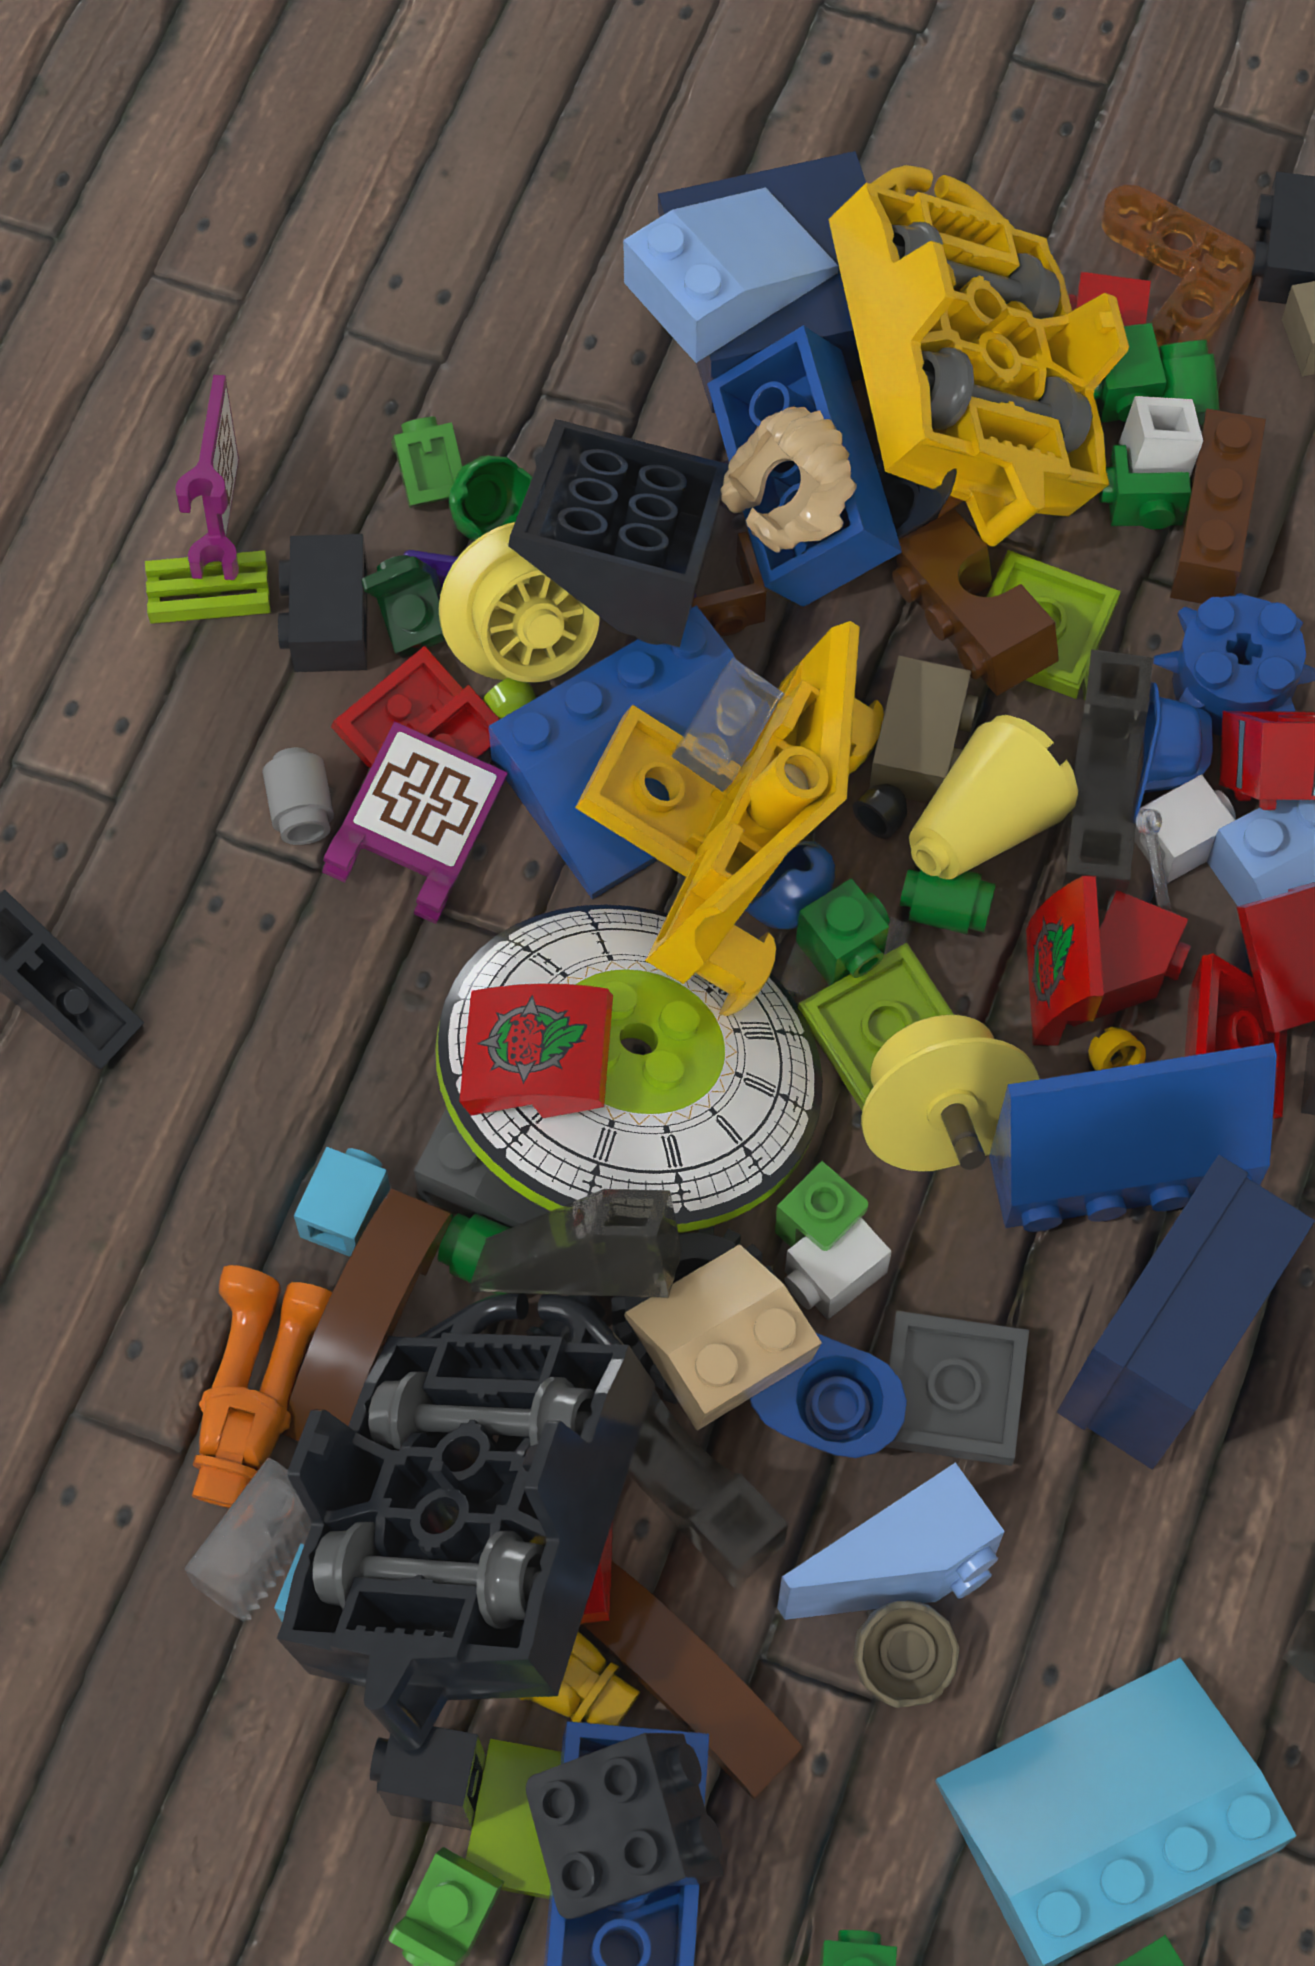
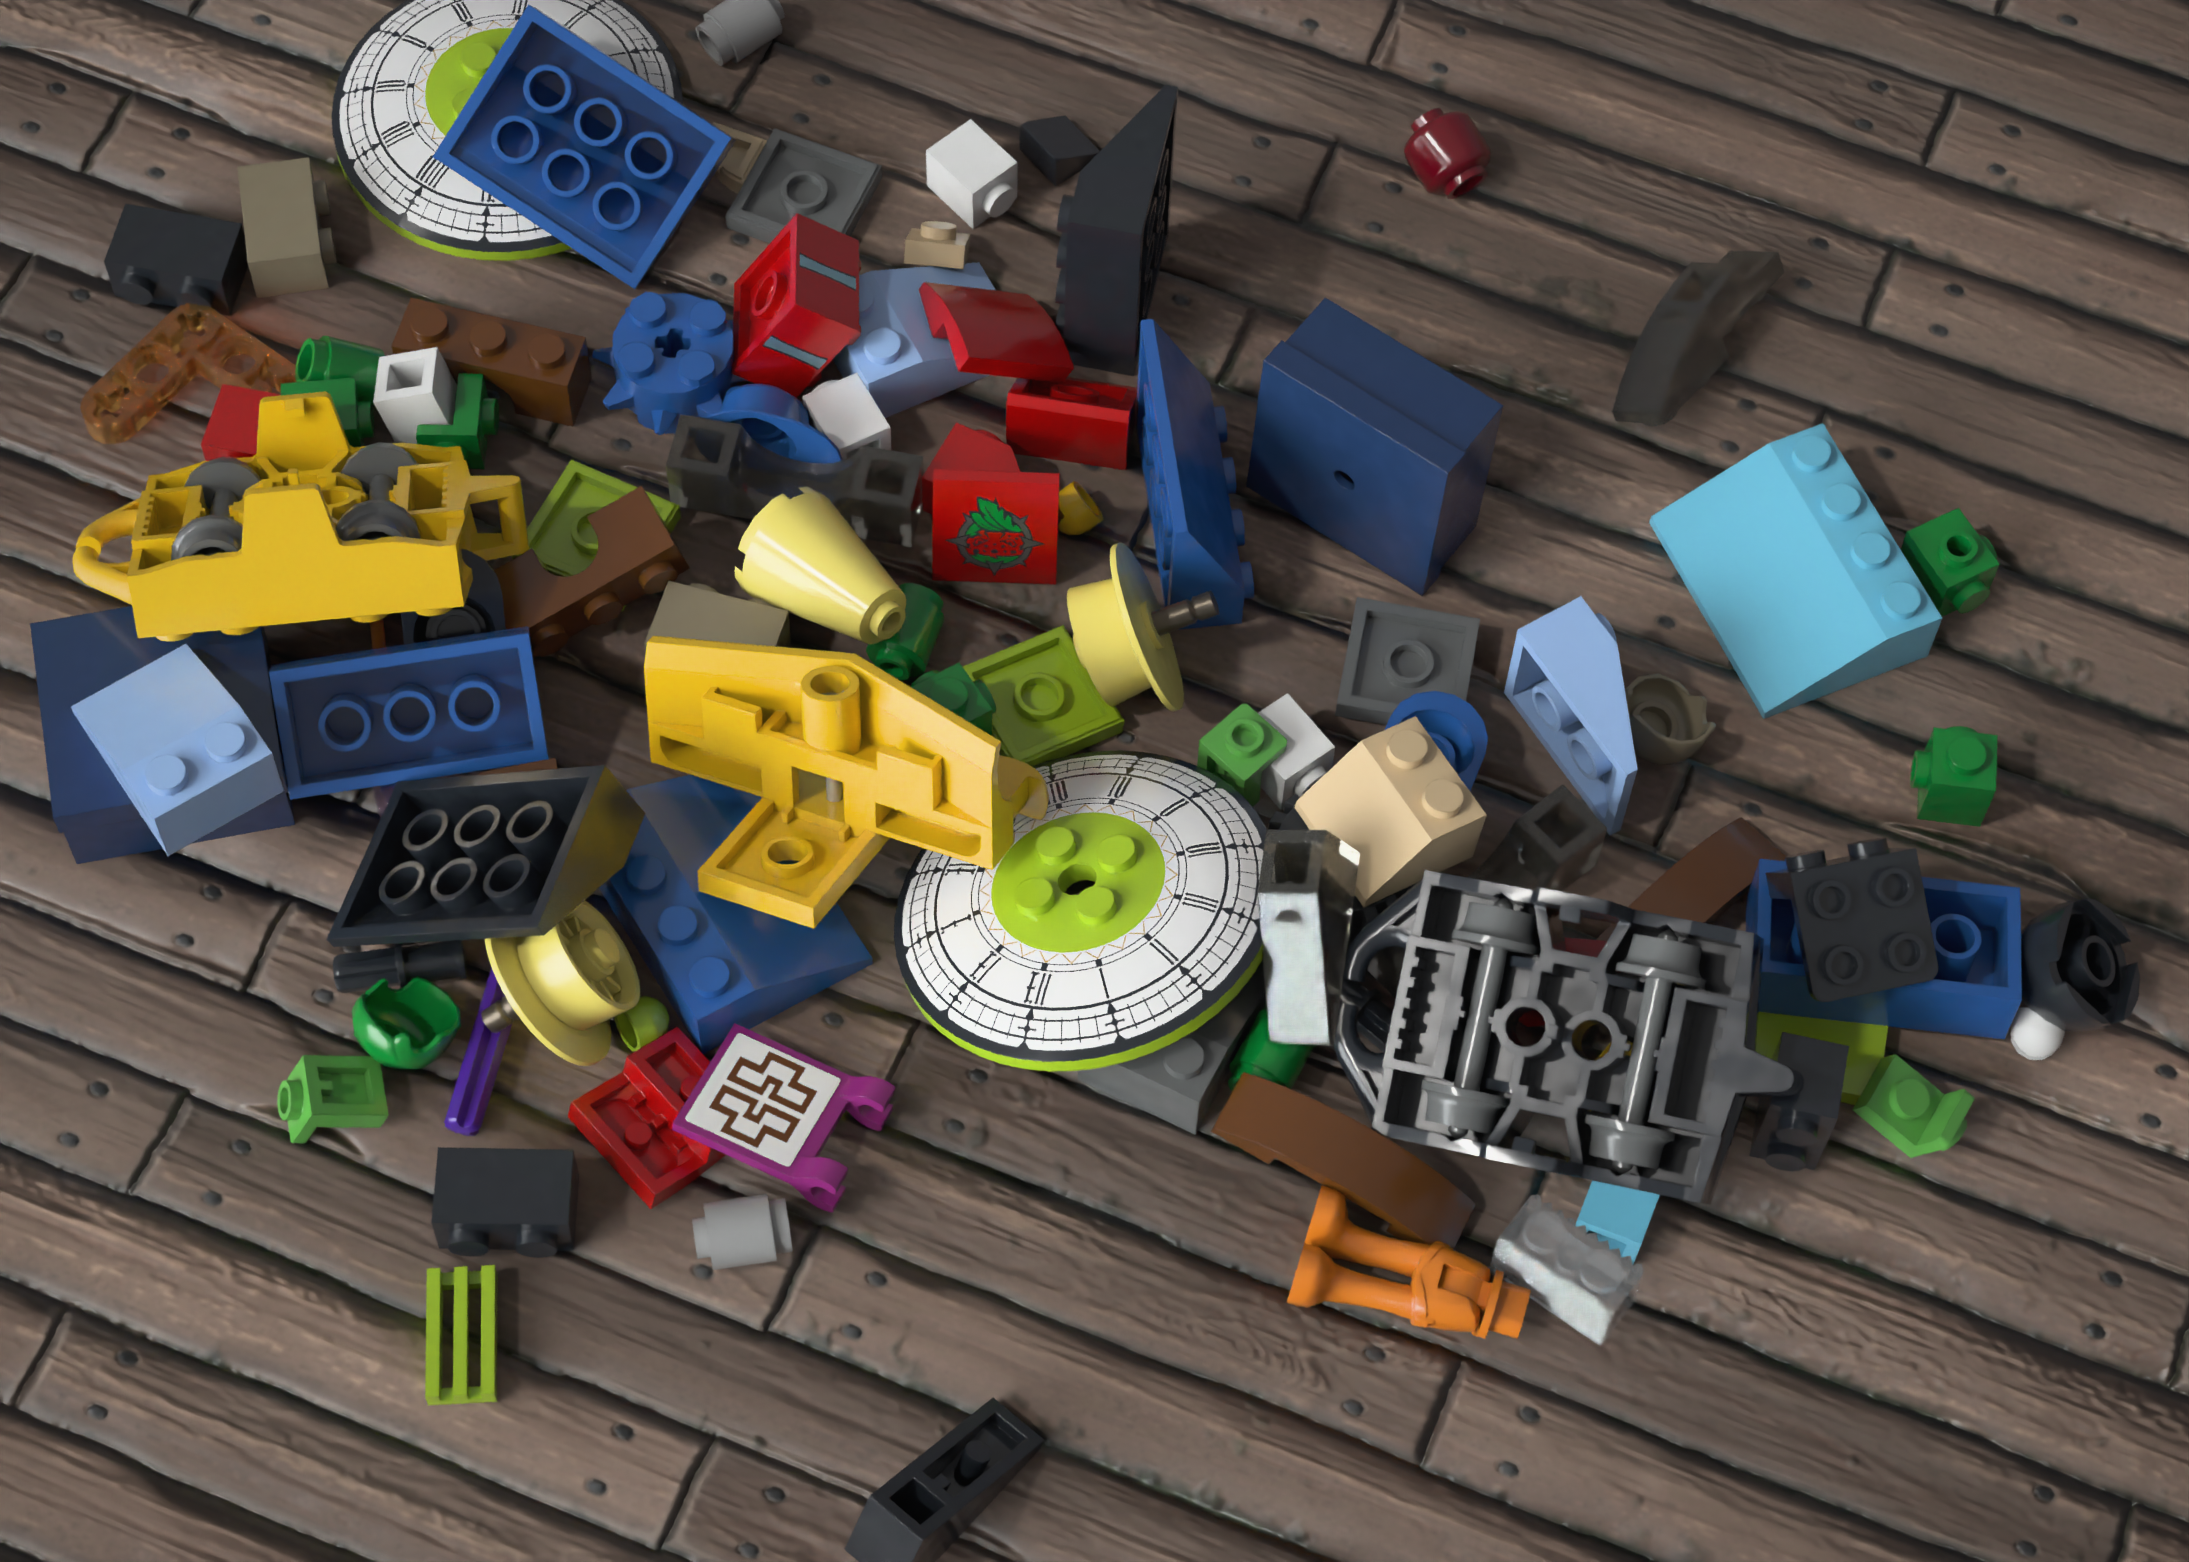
camera: 90 degrees left, 5 degrees down
magenta flag [175,375,239,580] -> none
medium azure brick [294,1146,391,1257] -> none
dark green bracket [361,555,445,658] -> none
red slope [459,983,613,1118] -> none
clear plate [671,658,784,792] -> none
tan piece [720,406,857,552] -> none
clear hinge [1136,809,1176,914] -> none

